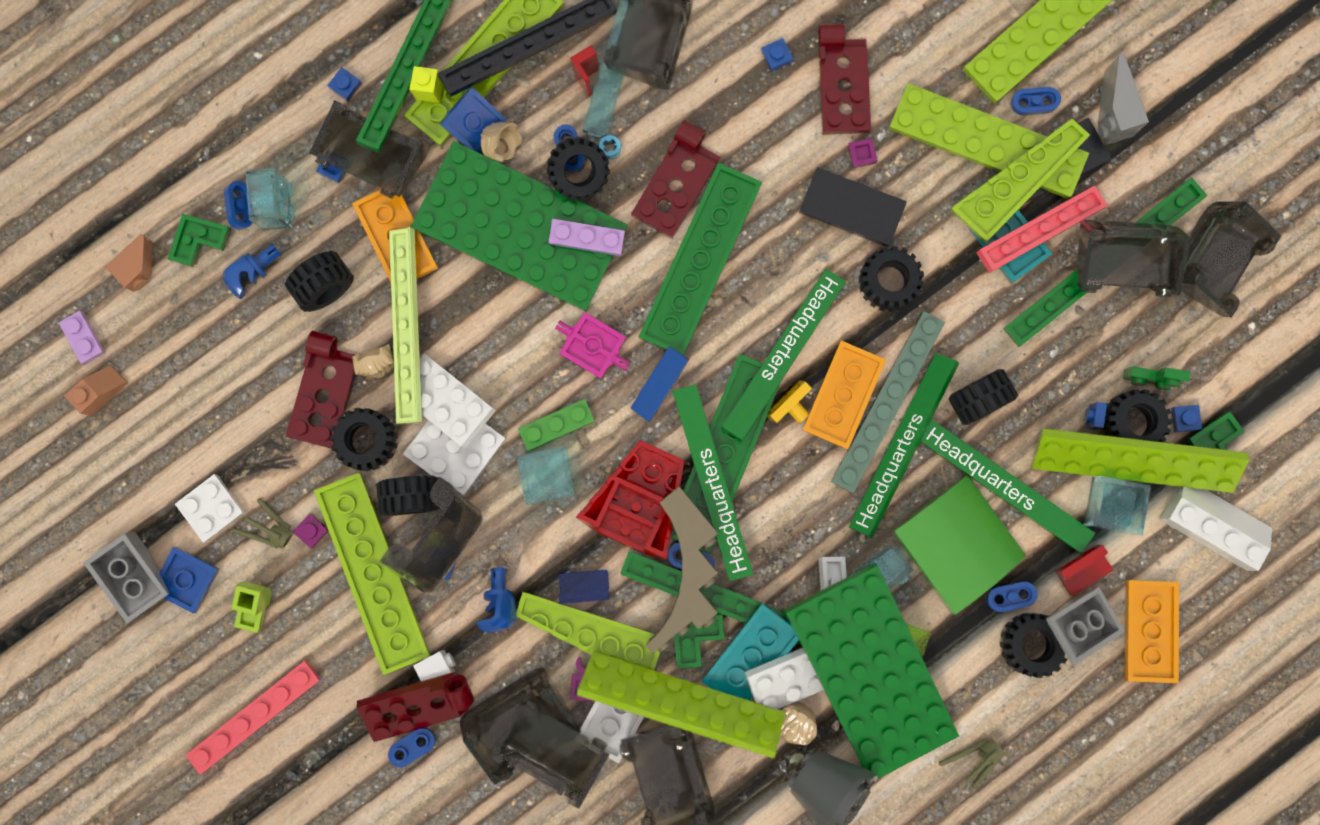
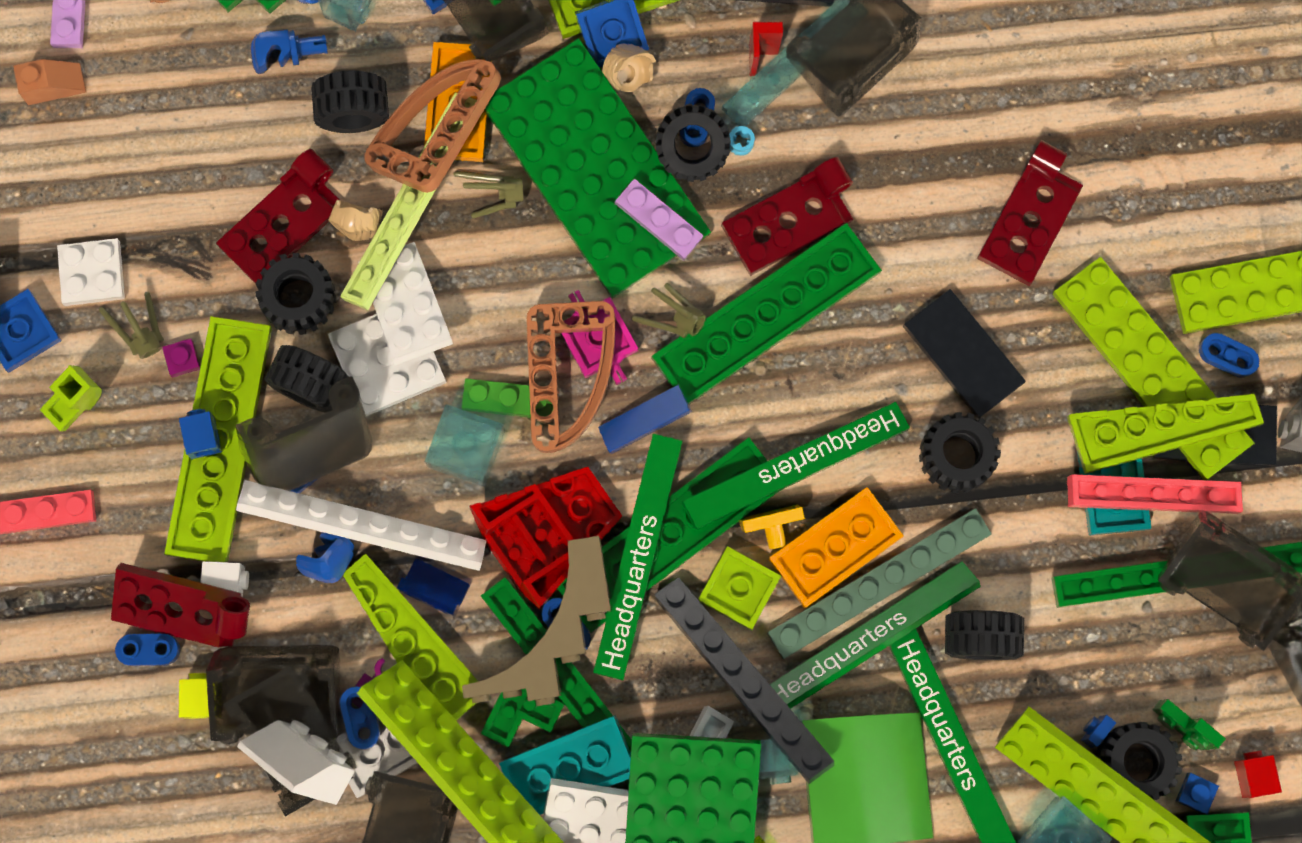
camera: 15 degrees right, 5 degrees down
blue plate [761,38,793,72] -> none
magenta plate [848,138,877,169] -> none
none -> blue brick [179,409,222,459]
none -> neon yellow brick [179,673,216,719]
none -> white plate [236,480,486,571]
none -> white slope [237,720,355,805]
none -> blue plate [340,687,380,750]
none -> nougat beam [365,59,501,193]
none -> olive plant [454,171,523,218]
none -> nougat beam [527,301,615,453]
none -> olive plant [632,283,706,338]
none -> black plate [654,577,834,784]
none -> lime plate [698,546,781,631]
none -> red brick [1234,750,1282,798]

